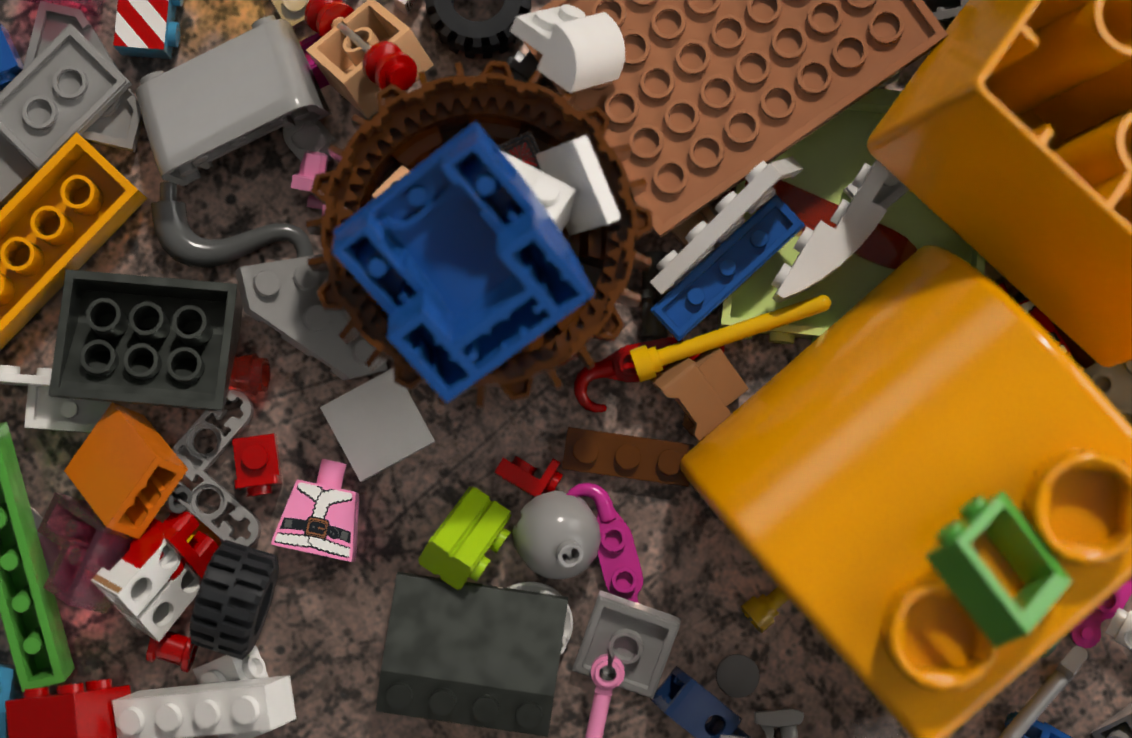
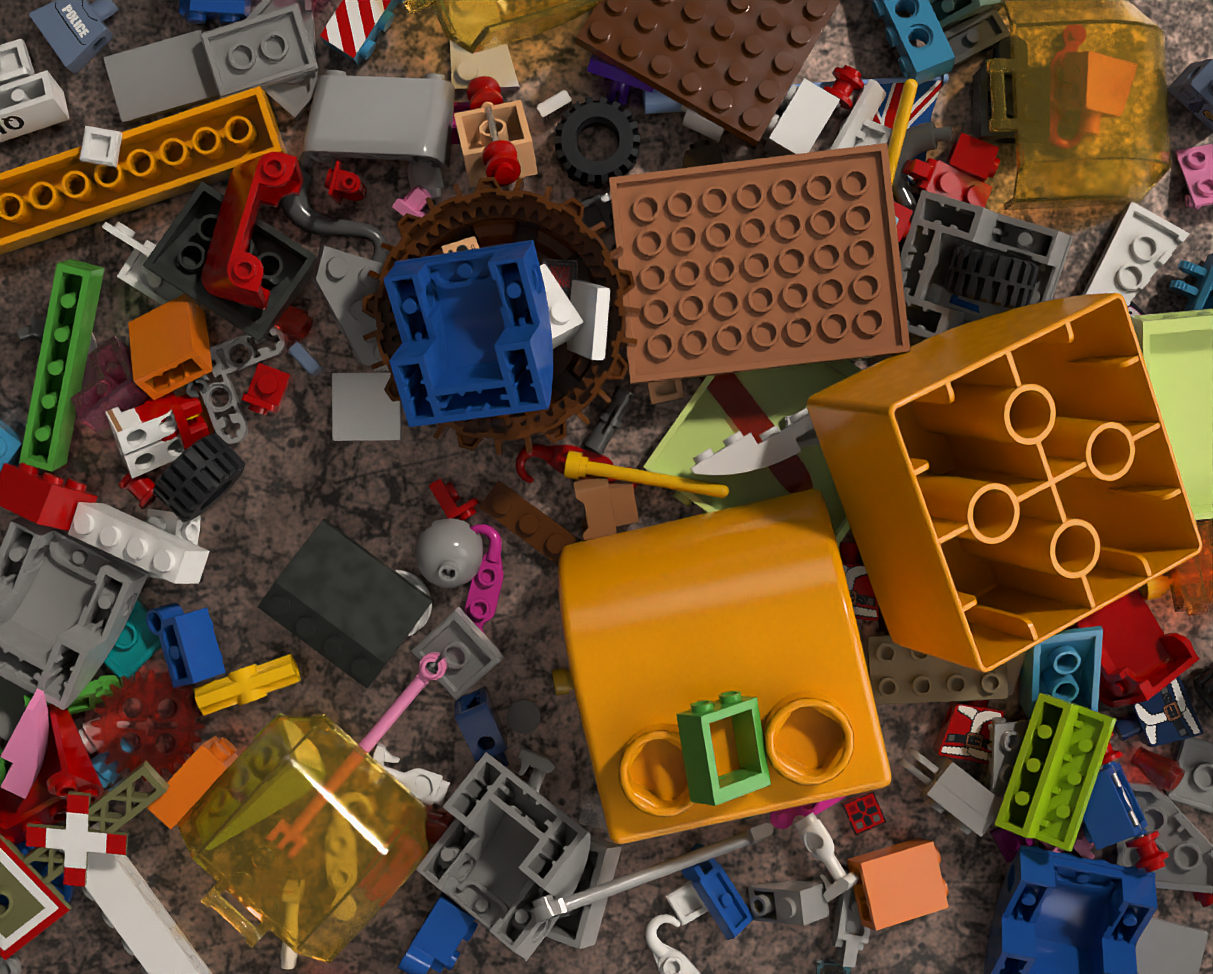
camera: 30 degrees right, 5 degrees up
torso [271,459,359,562] -> none
lime brick [418,486,512,590] -> none
white brick [510,4,625,93] -> none
white wing [650,156,804,295] -> none
blue tile [650,194,805,342] -> none
none -> red windscreen [201,151,304,310]
none -> sand blue tile [288,342,325,377]
none -> red hinge [325,161,367,205]

